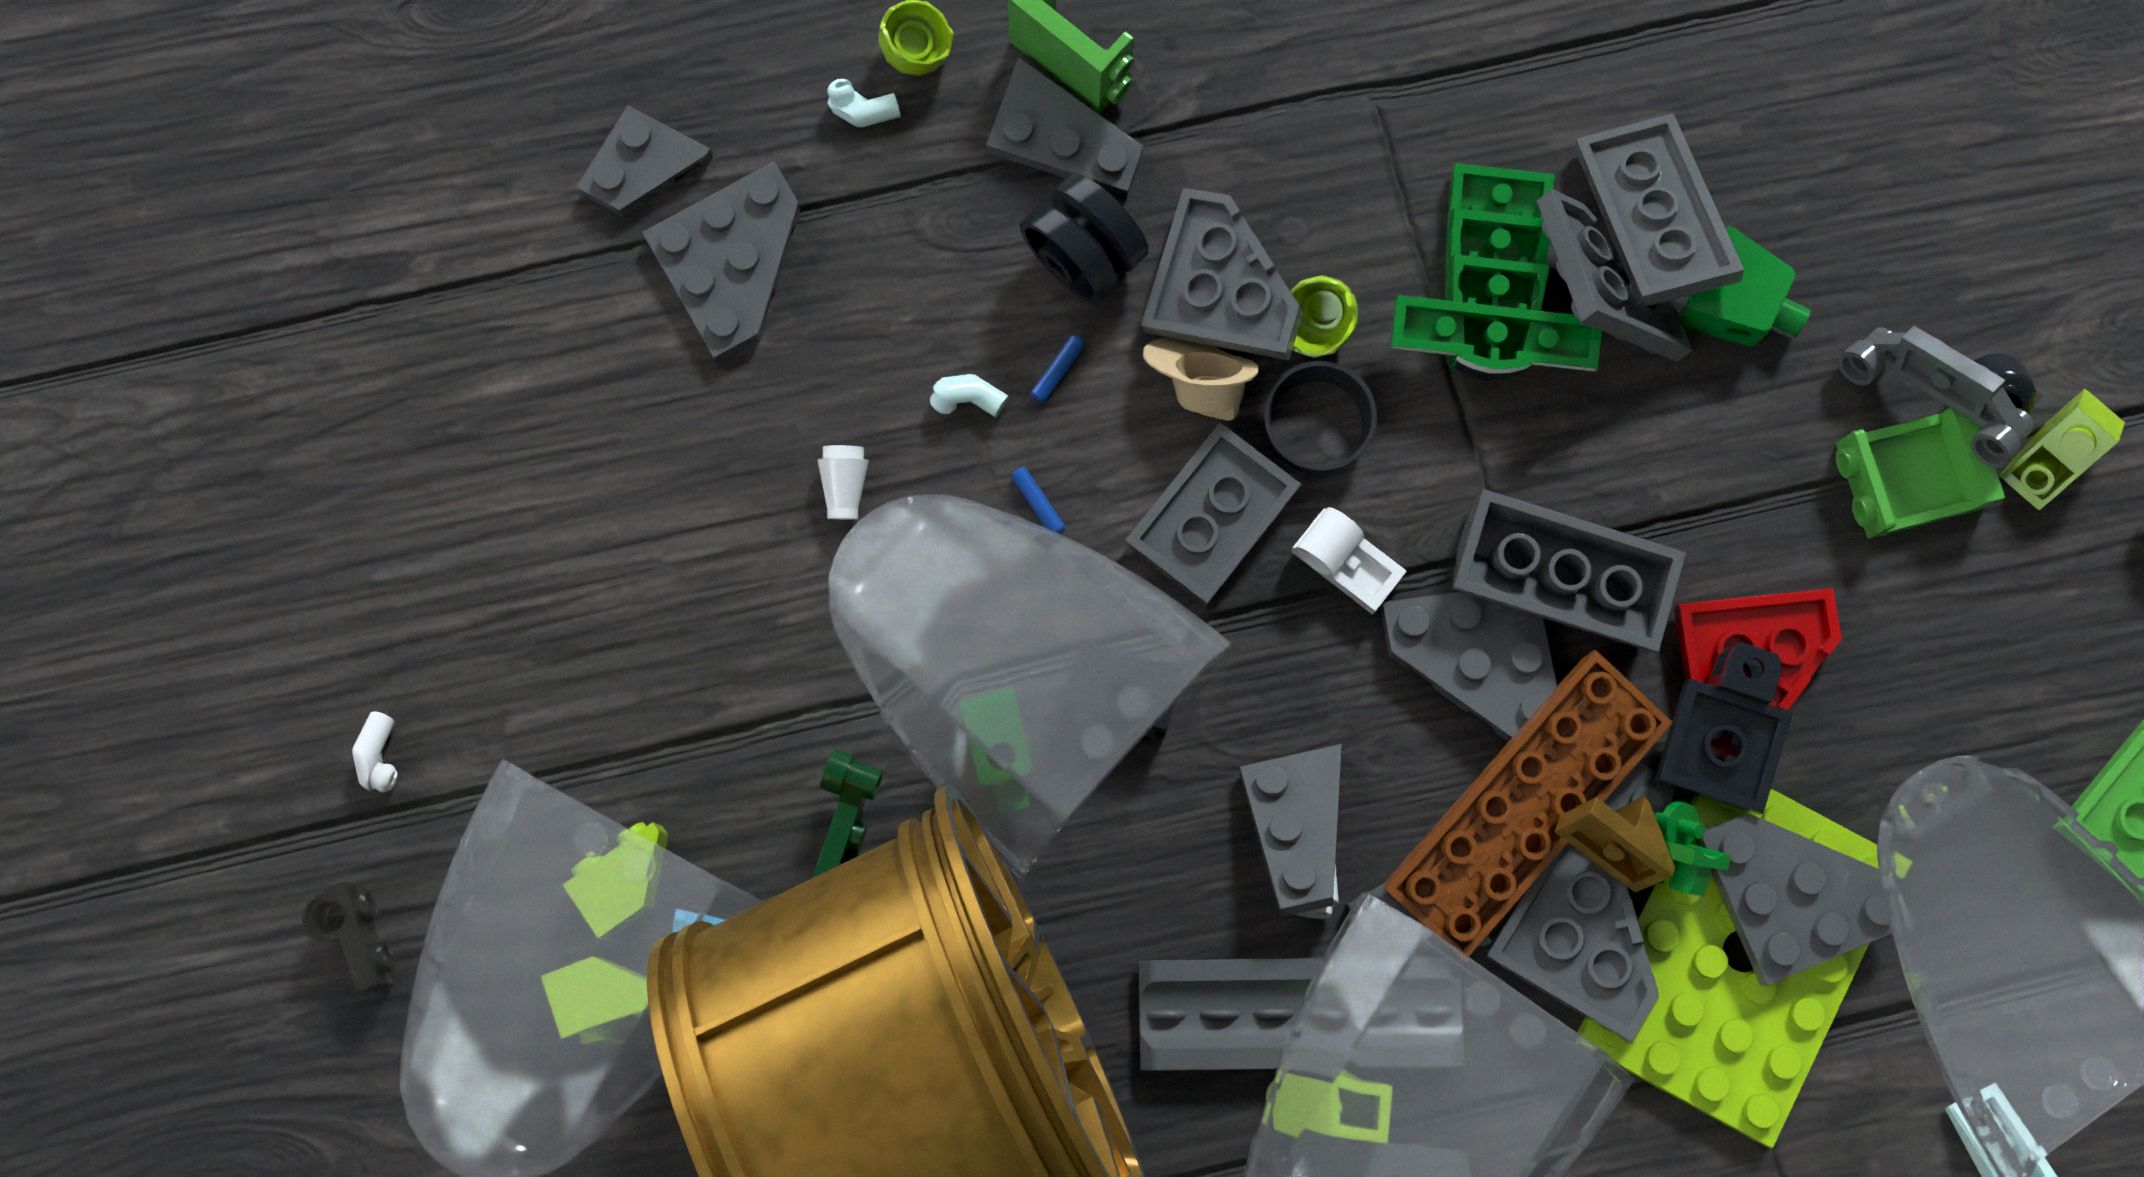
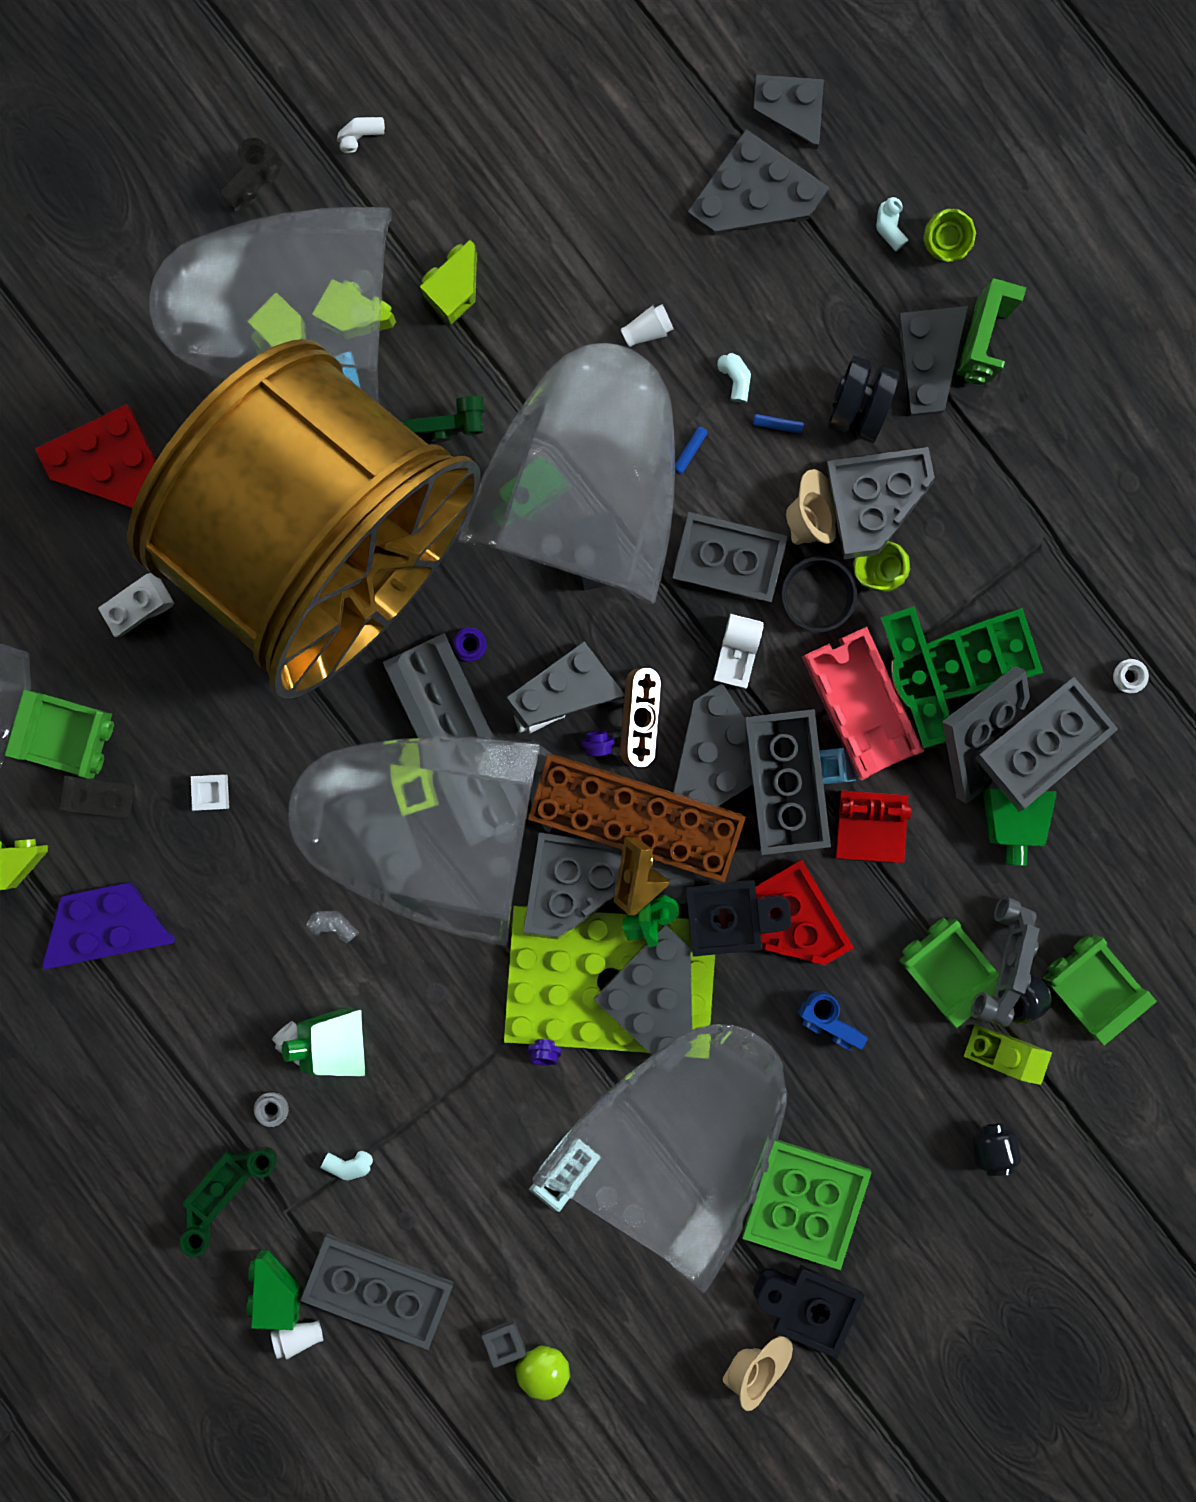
camera: 65 degrees right, 10 degrees up
none -> lime slope [420,240,477,325]
none -> dark purple plate [453,627,487,662]
none -> dark purple plate [527,1039,561,1066]
none -> dark purple plate [580,731,615,756]
none -> beam [620,668,661,767]
none -> blue plate [797,990,868,1050]
none -> coral piece [802,627,924,780]
none -> medium azure slope [820,748,856,784]
none -> red hinge [836,790,911,863]
none -> bright green panel [1043,935,1157,1046]
none -> white plate [1113,659,1149,693]

